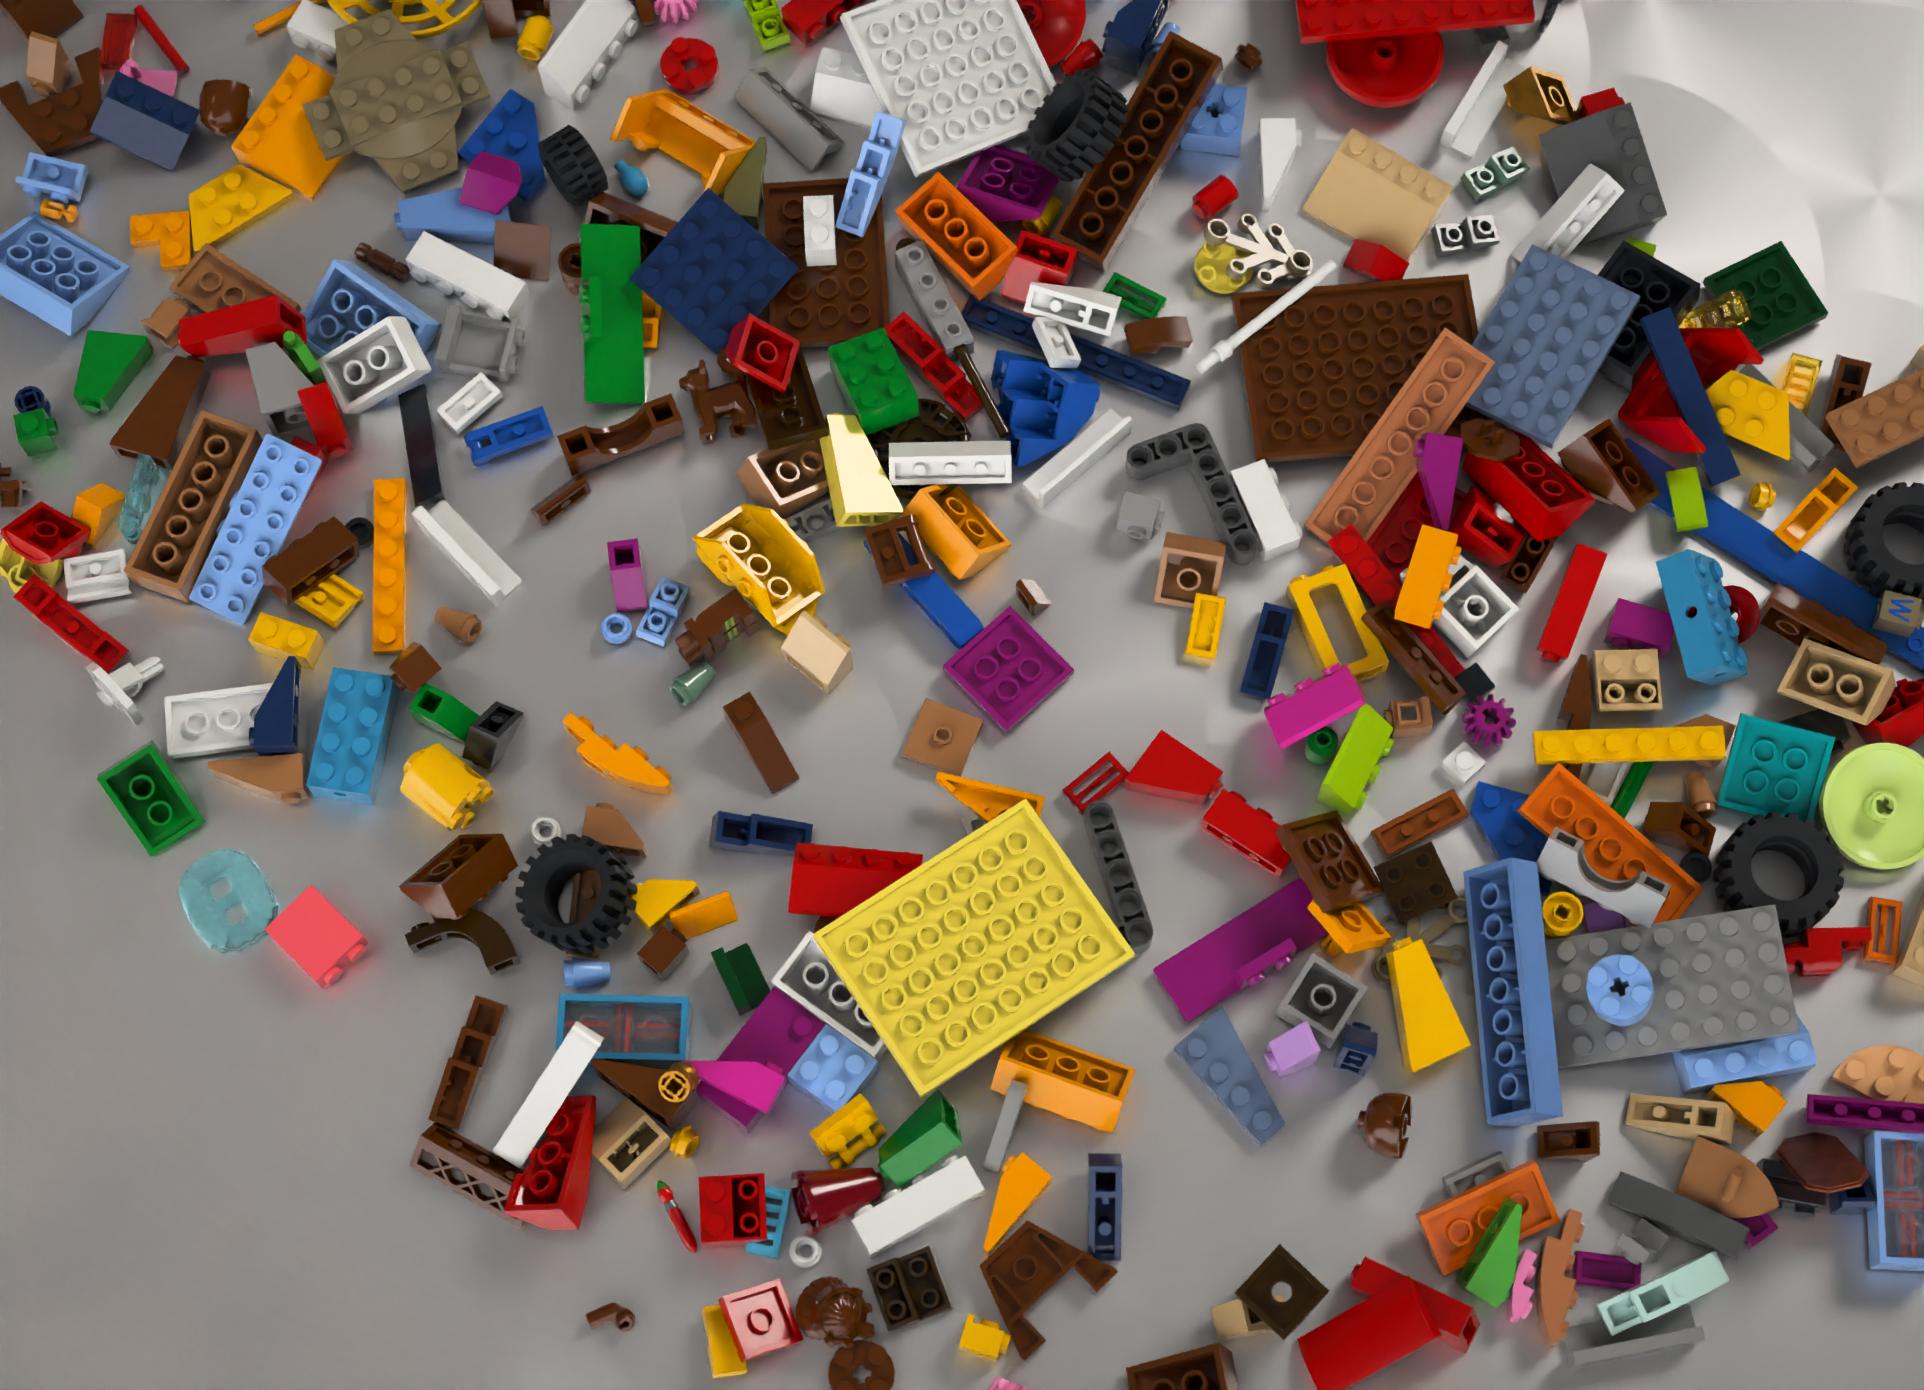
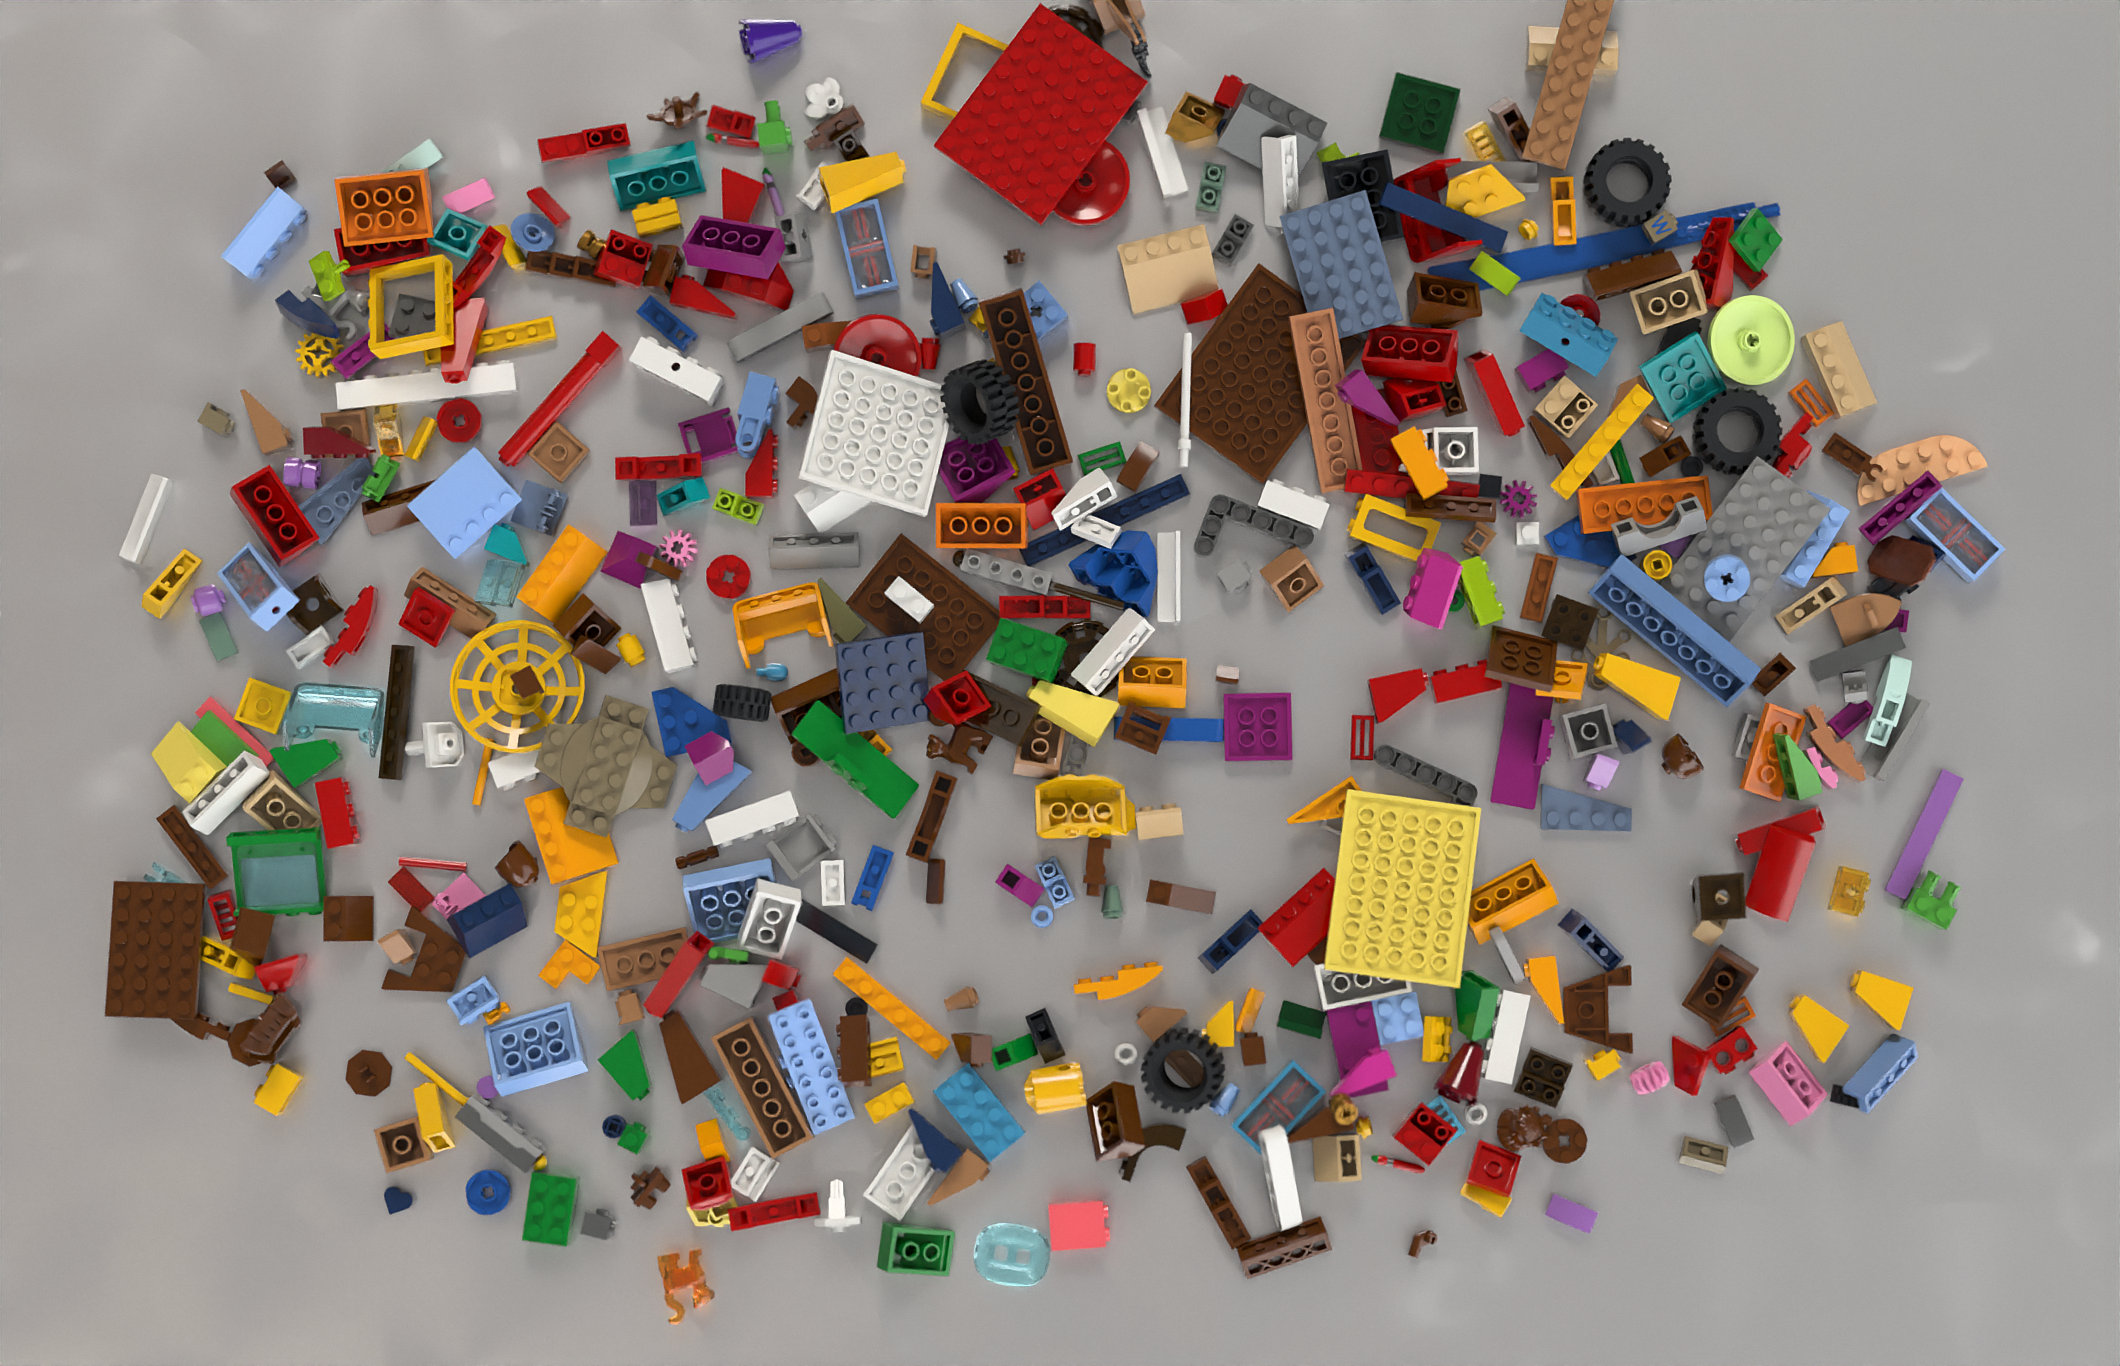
camera: 45 degrees left, 15 degrees up
white panel [412,500,522,606] -> none
reddish brown sticker [493,220,551,281] -> none
red wedge [504,1095,597,1230] -> none
light blue slope [835,111,907,237] -> none
medium nougat plate [902,698,983,777] -> none
yellow plate [1185,593,1227,659] -> none
plant [1204,213,1313,290] -> none
white slope [1258,118,1301,212] -> none
reddish brown piece [1459,418,1520,462] -> none
clear yellow slope [1683,289,1751,328] -> none
none -> reddish brown plate [1822,433,1883,482]

